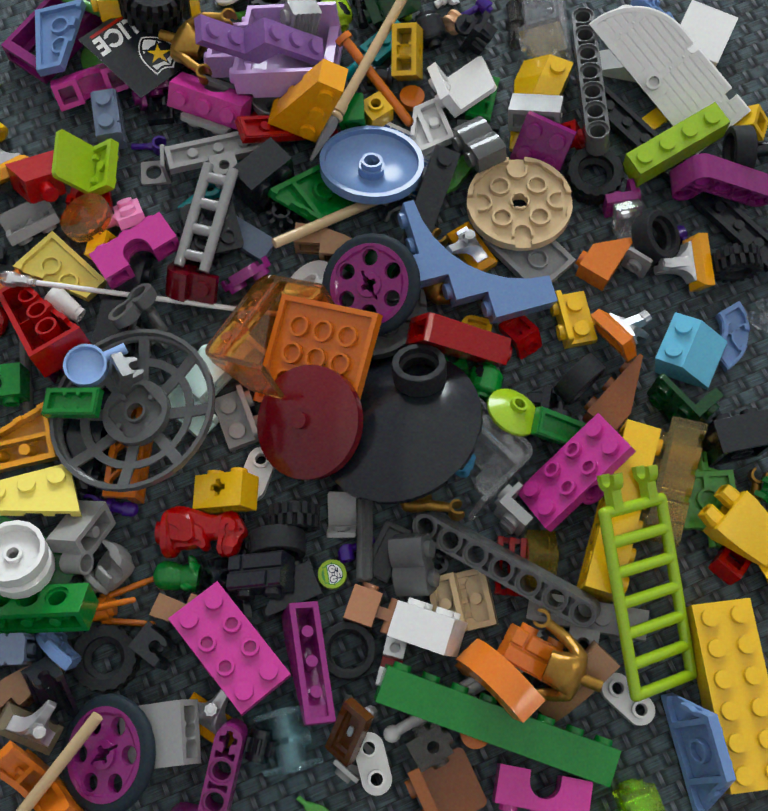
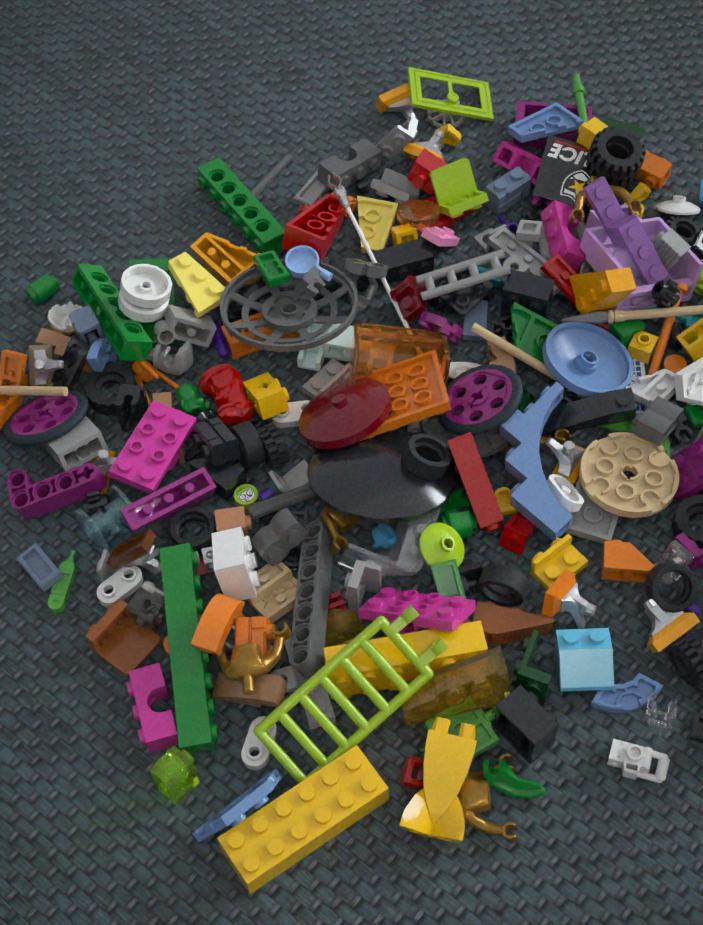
camera: 65 degrees right, 15 degrees down
white cone [44,288,86,323] -> none
dark pink arch [89,212,179,290] -> none
light grey bracket [621,245,653,278] -> none
none -> light grey tile [516,220,543,248]
none -> white plate [547,474,584,513]
none -> black gear [651,279,681,308]

